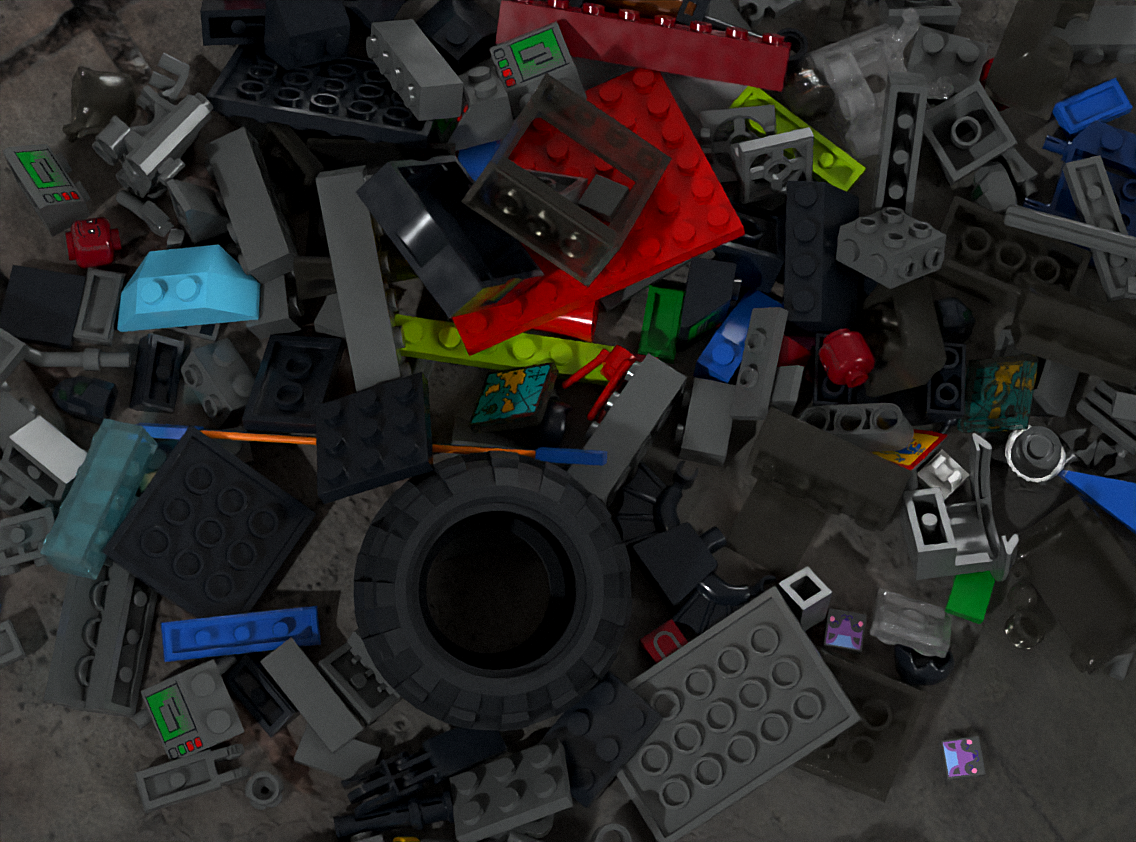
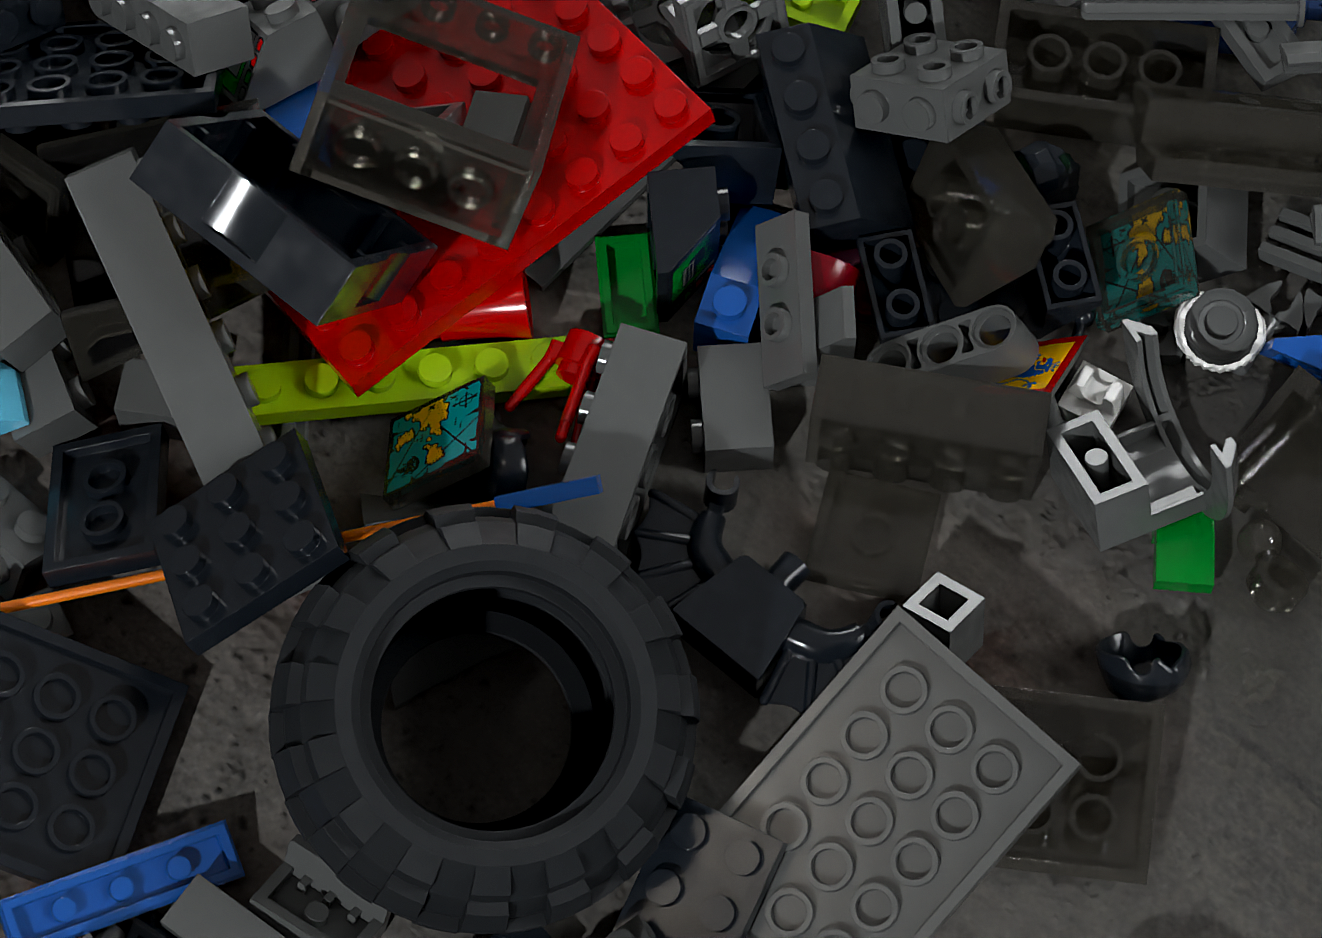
camera: 10 degrees left, 5 degrees down
dark red tile [639,619,688,665] -> none
dark red head [819,328,875,388] -> none
tile [822,608,867,655] -> none
clear plate [870,588,952,658] -> none
tile [938,736,986,781] -> none

